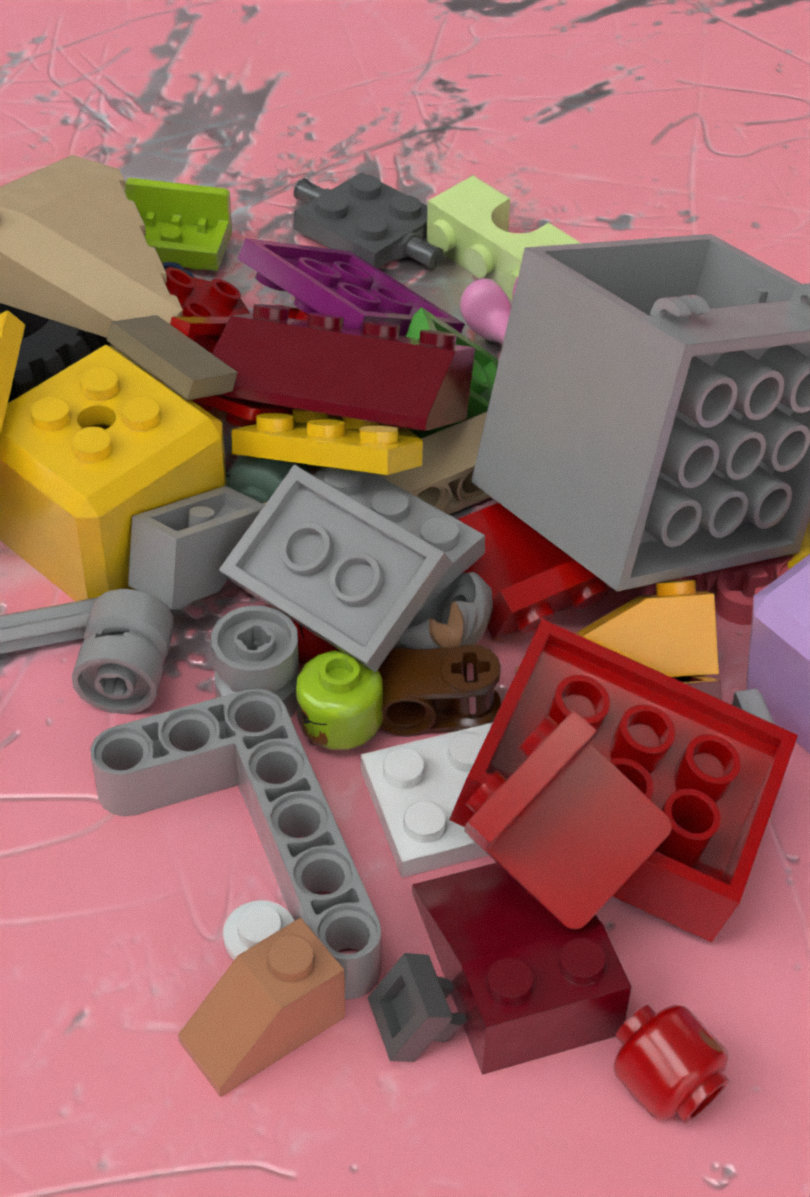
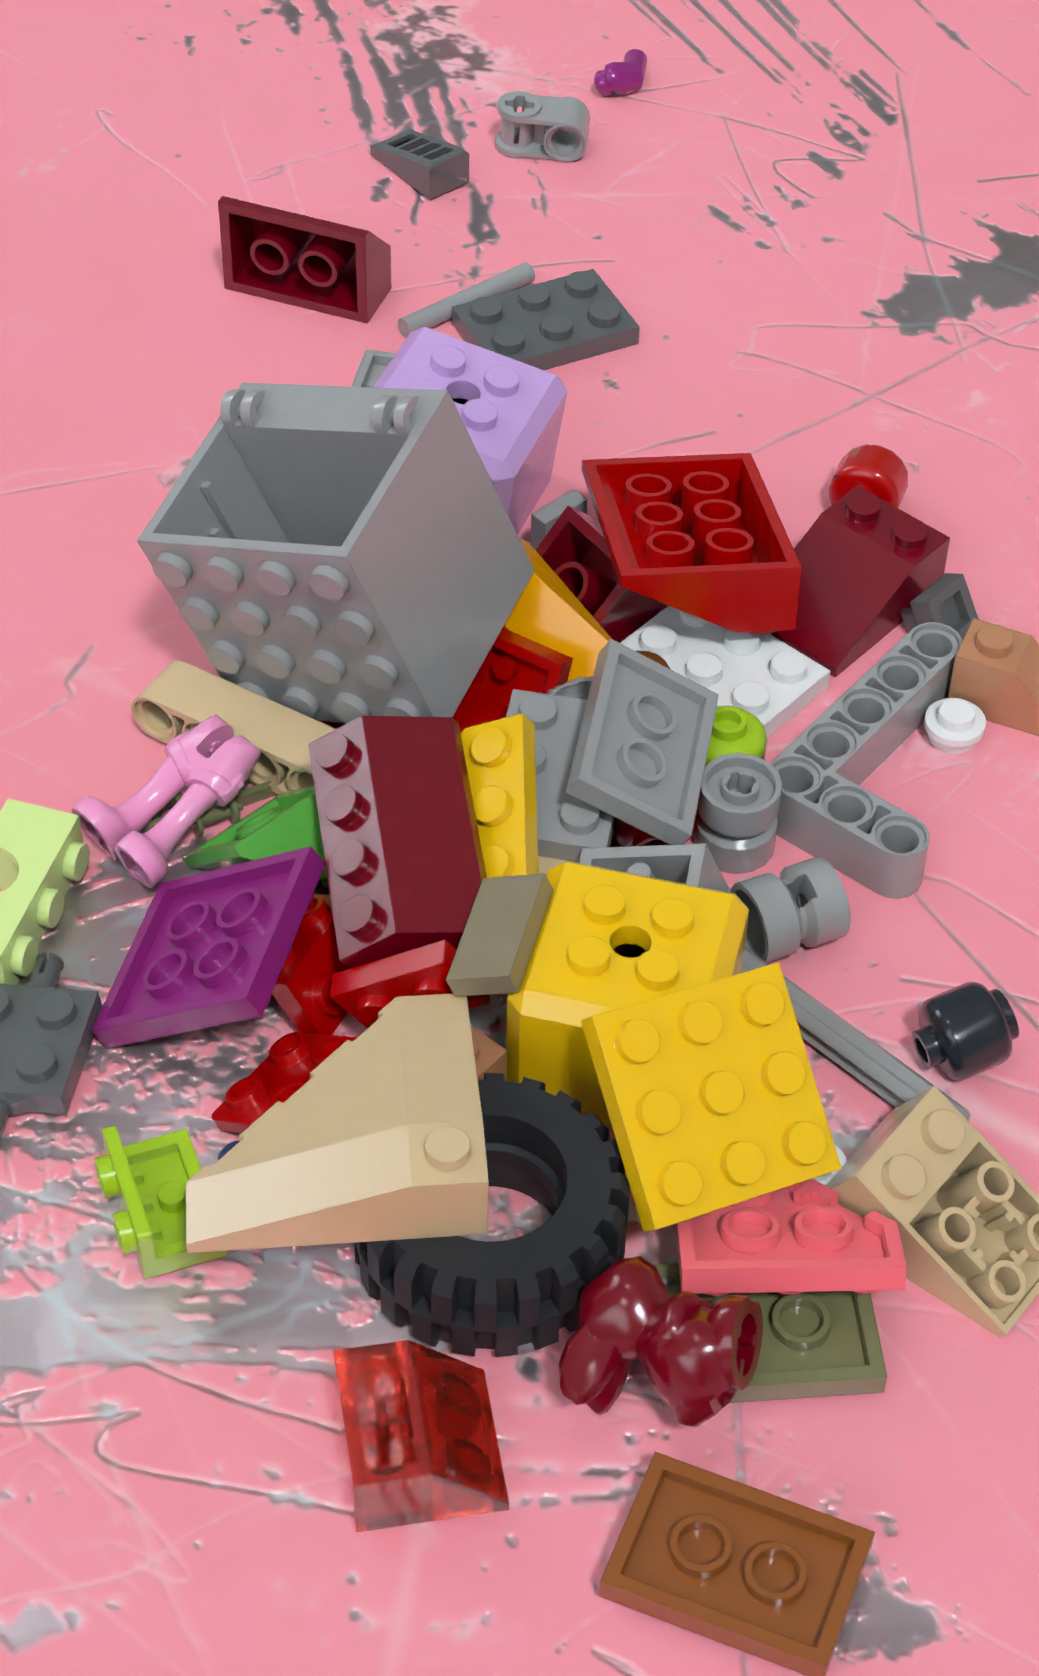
camera: 120 degrees left, 0 degrees up
red bracket [464,710,672,930] -> none

